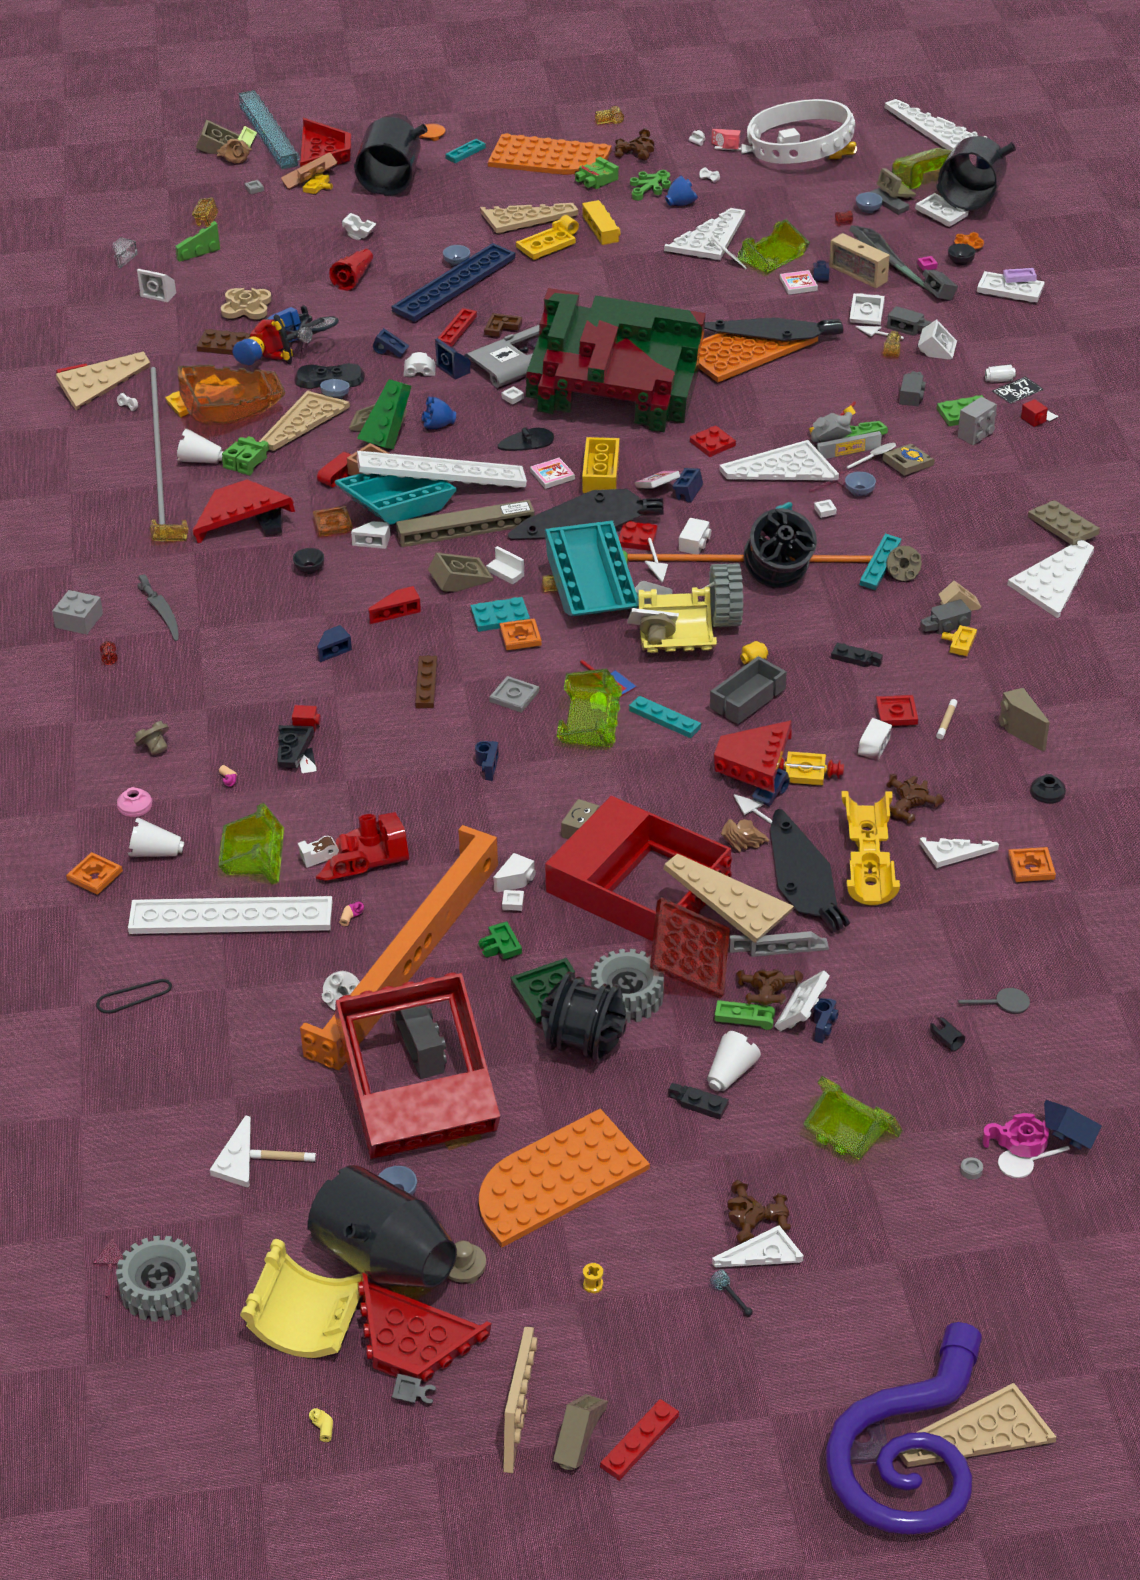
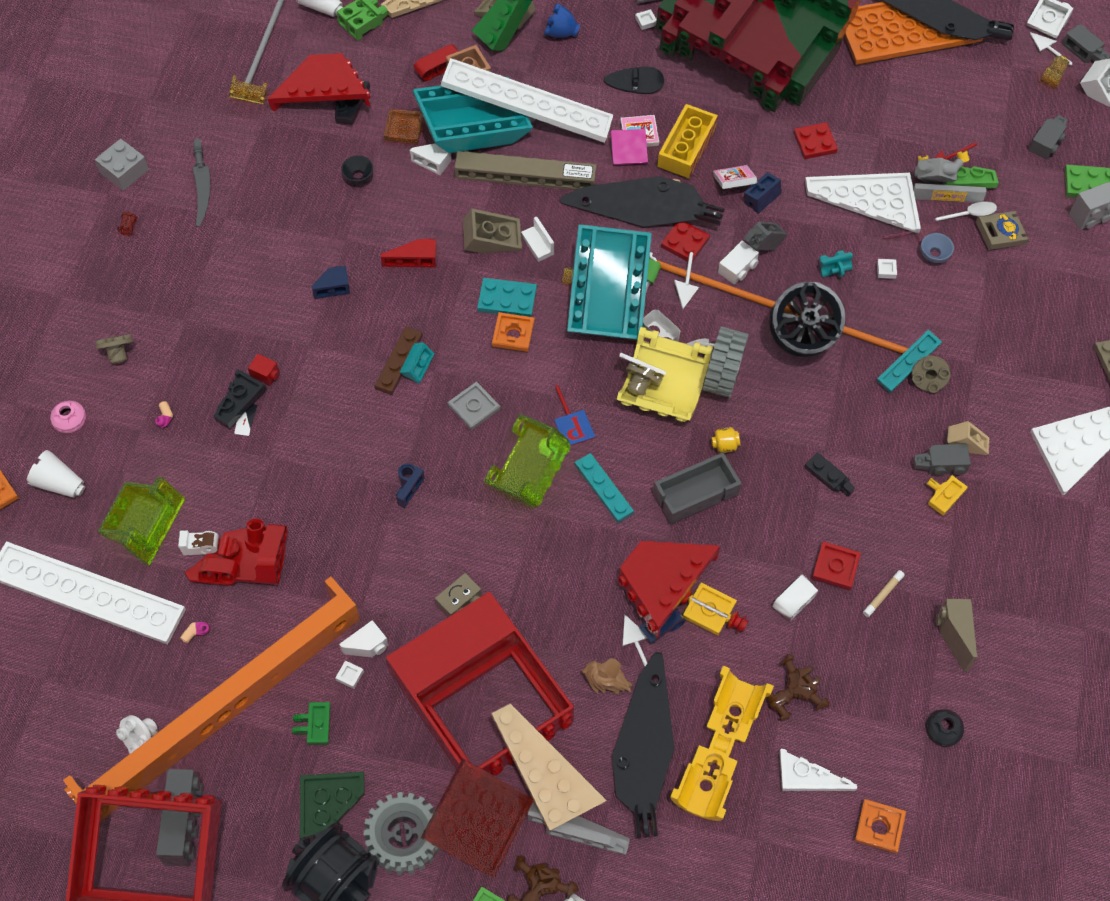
camera: 20 degrees right, 20 degrees up
none -> teal slope [400,342,435,383]
none -> dark pink tile [611,129,648,166]
none -> dark grey hinge [744,221,788,251]

